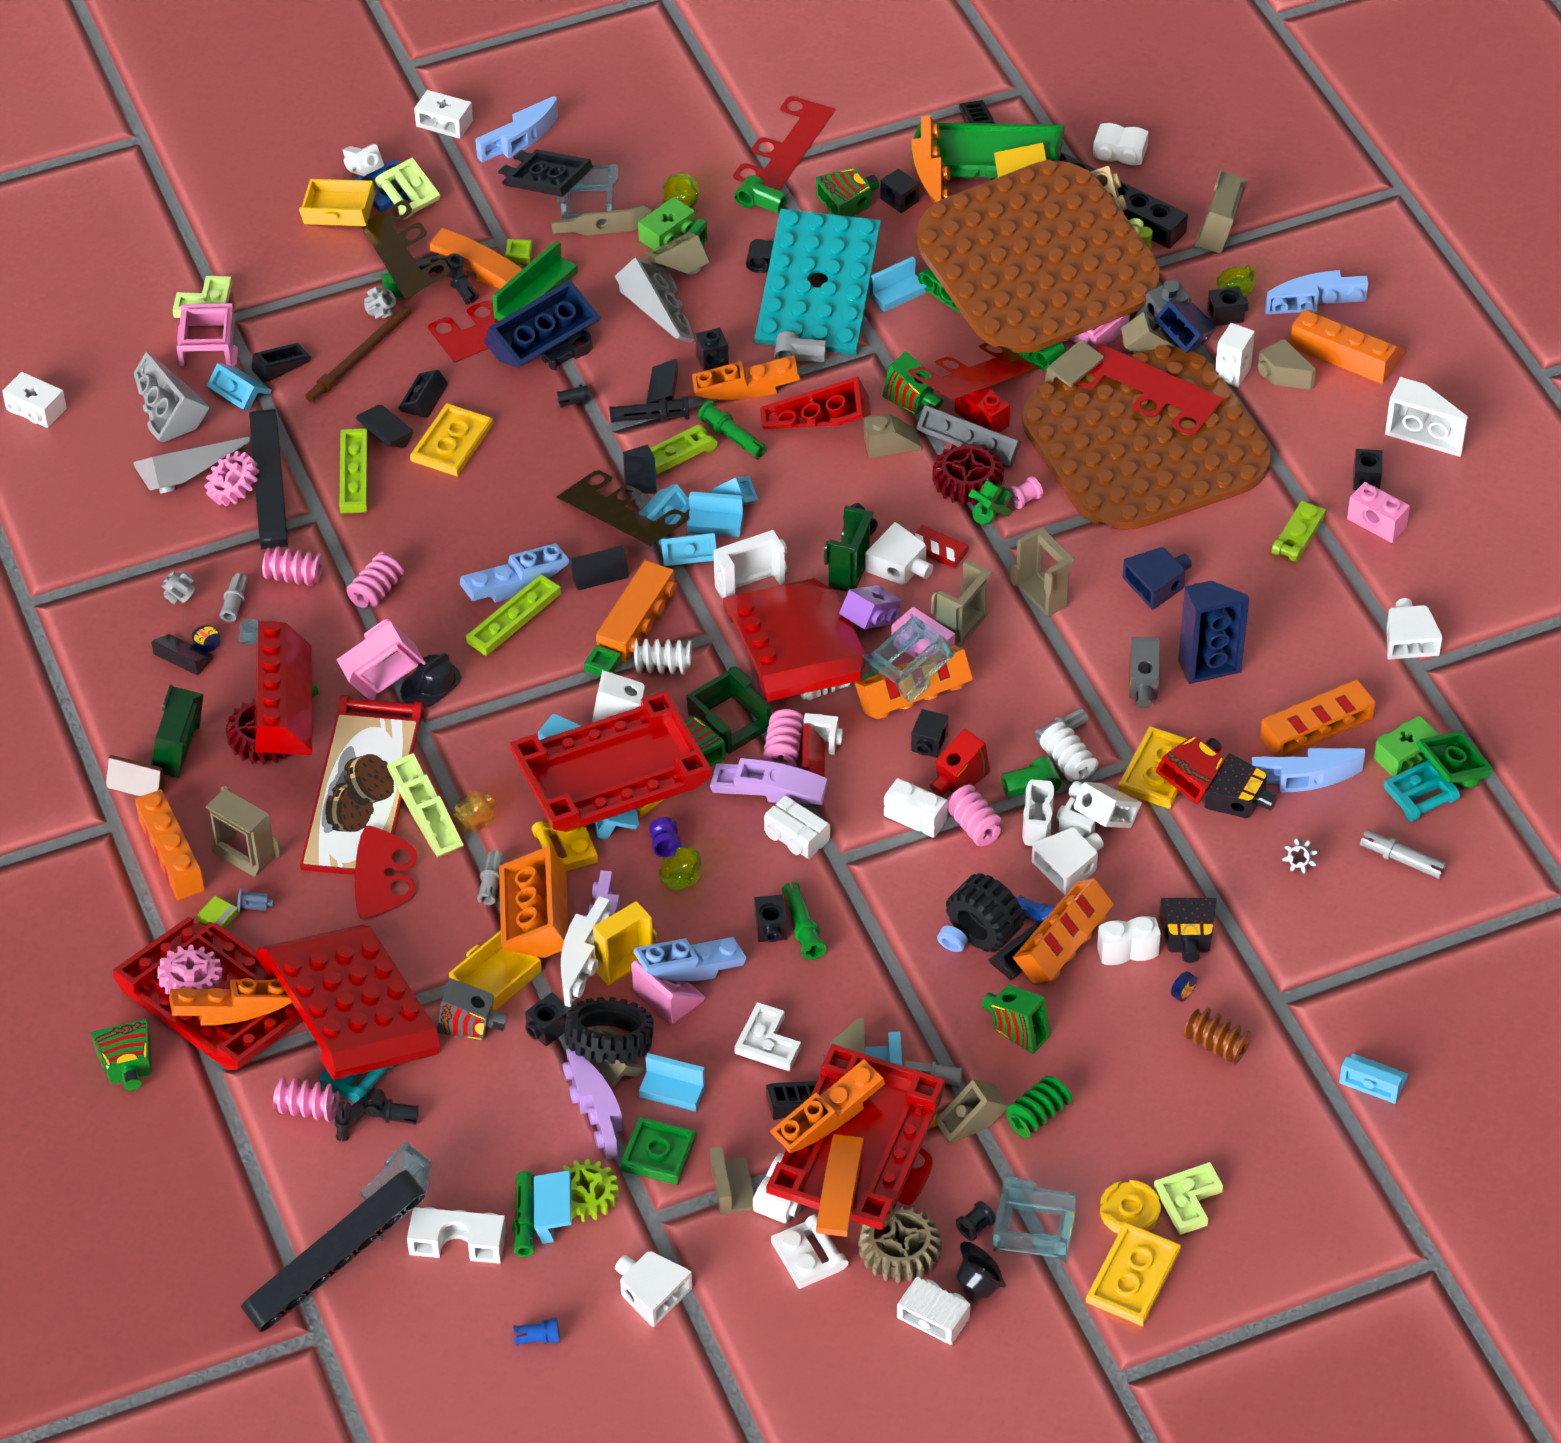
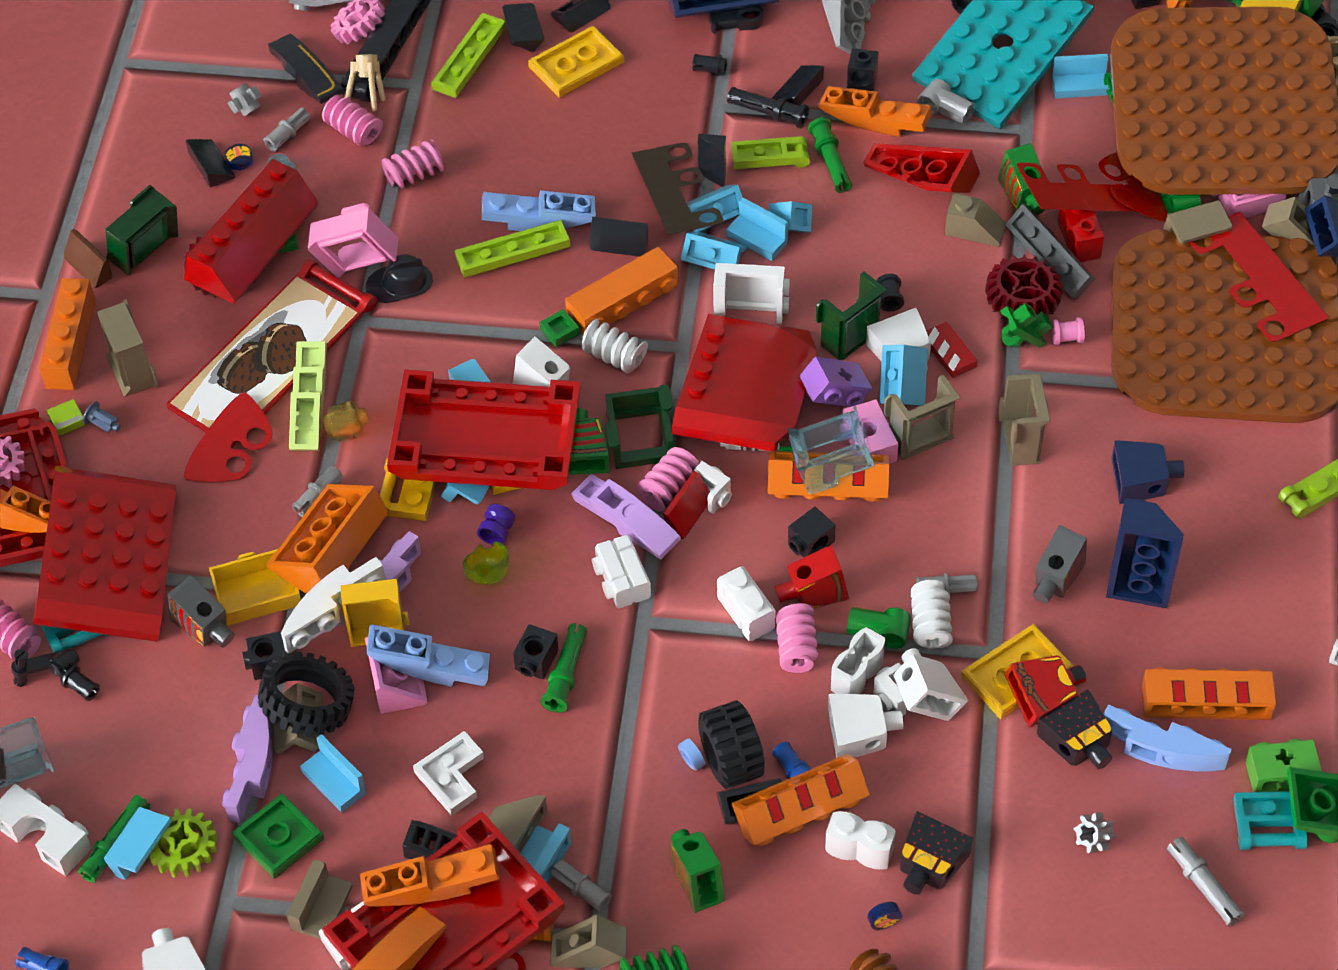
camera: 30 degrees right, 5 degrees up
none -> black slope [268,33,344,104]
none -> tan plant [345,54,385,111]
none -> medium azure panel [879,345,928,406]
none -> red piece [1098,152,1167,222]

